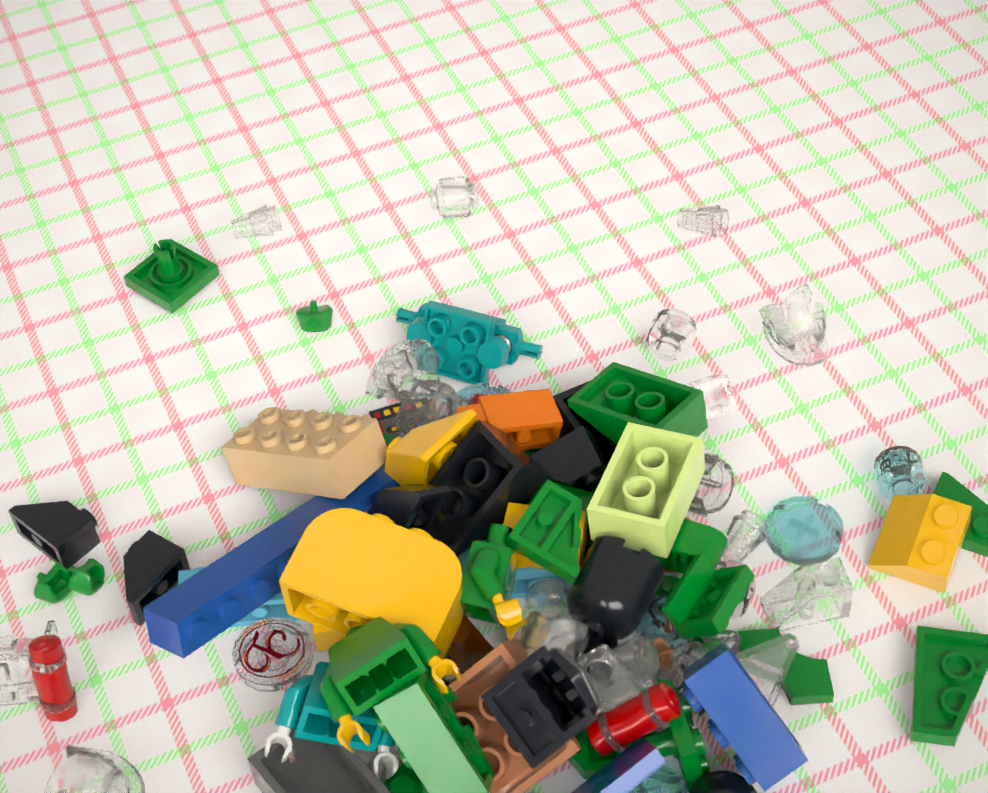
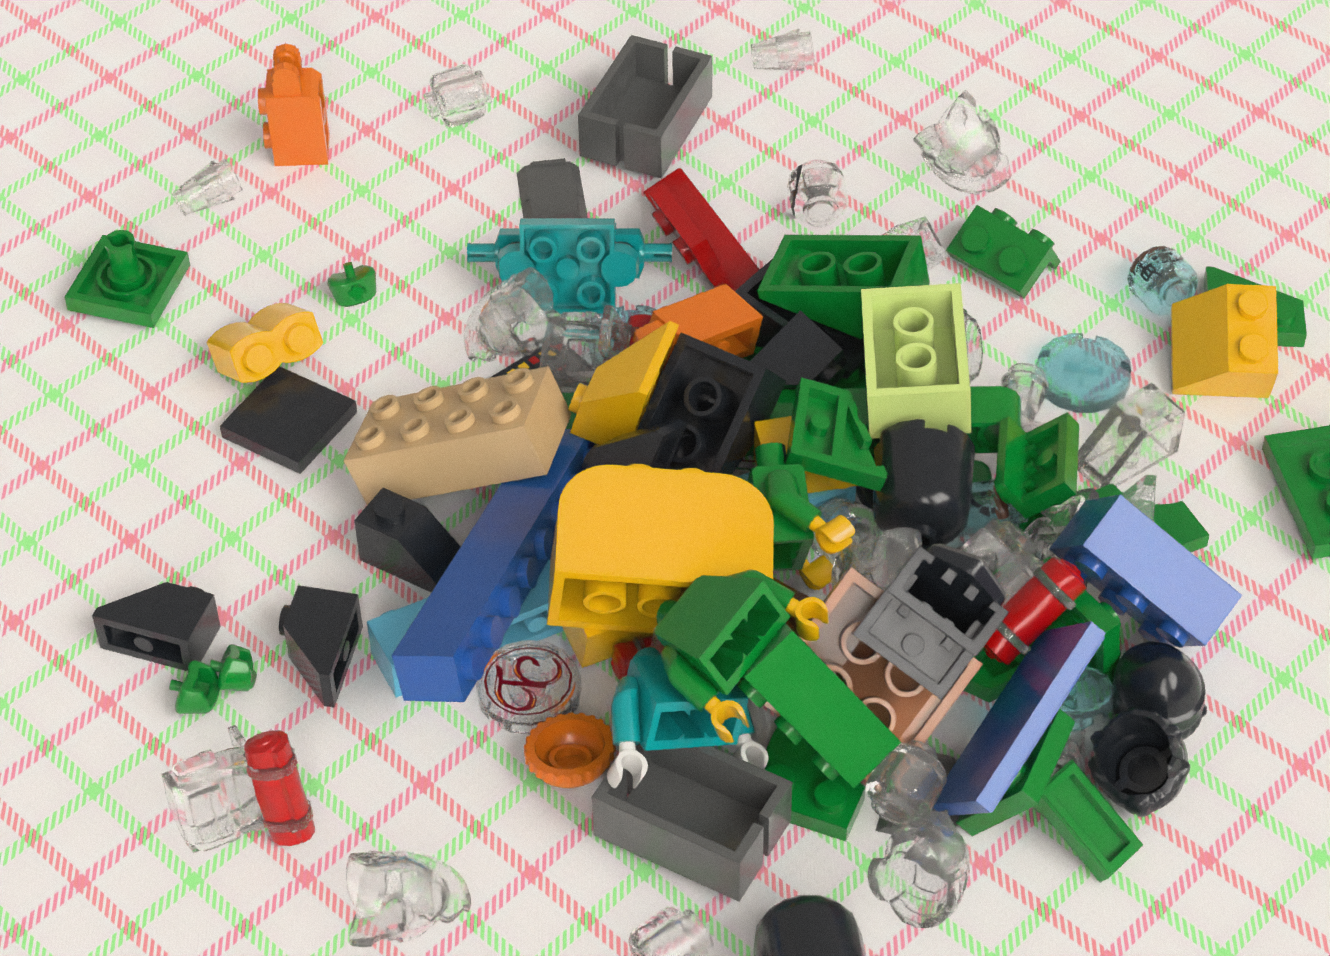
camera: 25 degrees left, 0 degrees up
none -> yellow brick [206,303,323,383]
none -> black tile [220,366,357,474]
none -> orange hinge [258,42,330,166]
none -> black slope [354,488,461,593]
none -> dark grey piece [516,158,588,218]
none -> orange hat [524,712,616,788]
none -> dark grey piece [578,35,712,178]
none -> red bracket [643,168,760,291]
none -> green bracket [946,205,1061,299]

